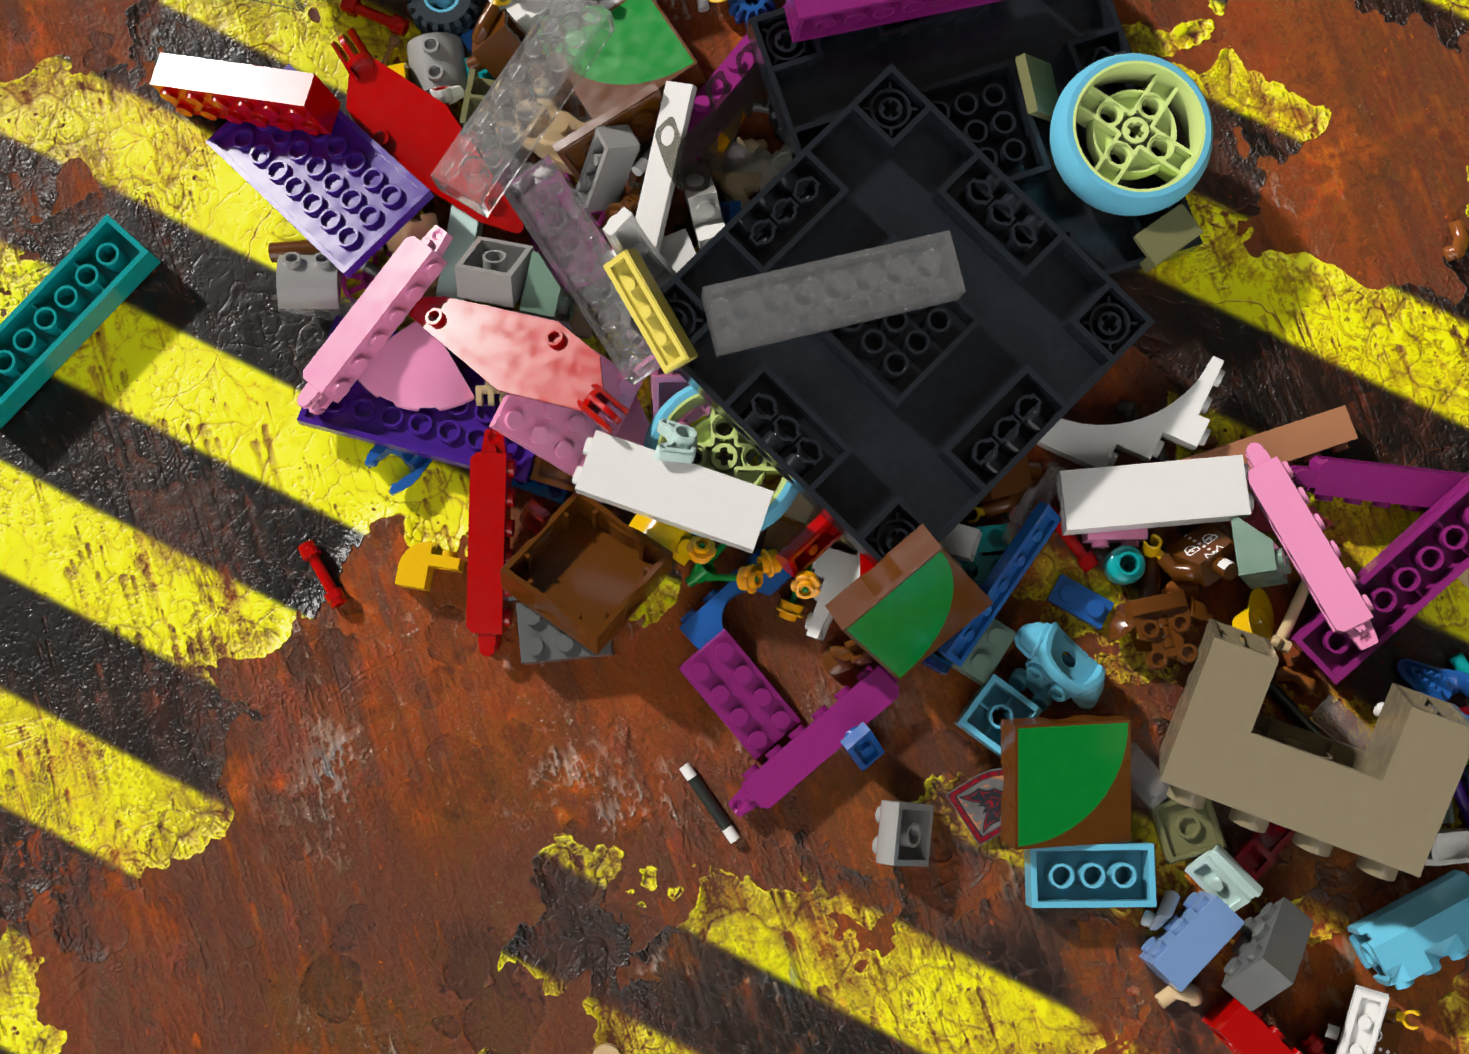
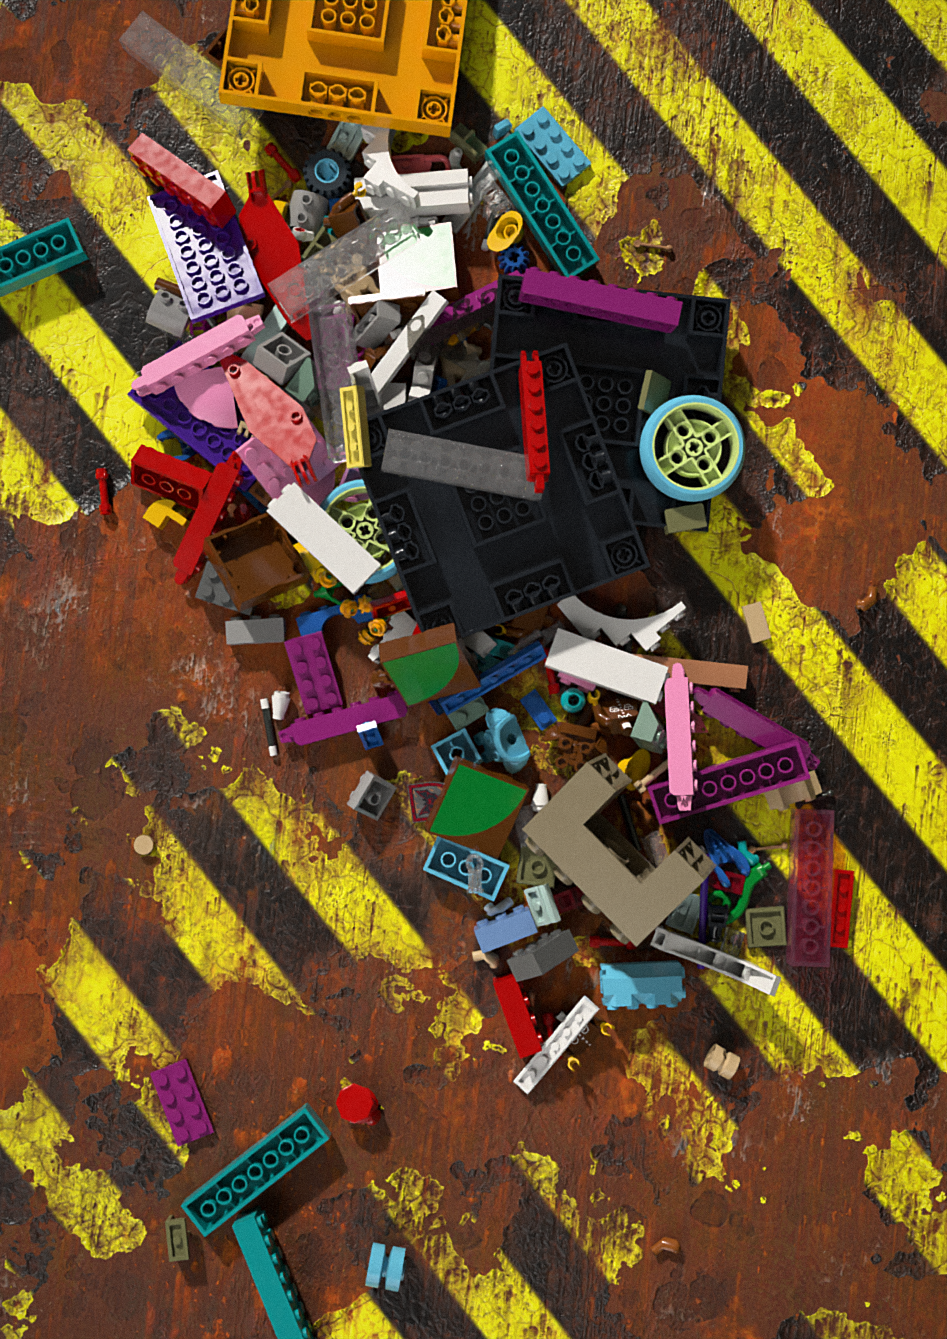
camera: 20 degrees right, 5 degrees up
light aqua piece [654,418,697,464] -> none
none -> red brick [131,444,213,511]
none -> light grey brick [225,615,287,645]
none -> white cone [272,691,291,720]
none -> clear connector [465,853,484,894]
none -> red hinge [519,351,550,493]
none -> white cone [531,784,549,812]
none -> red bar [589,935,636,949]
none -> tan tile [741,601,771,643]

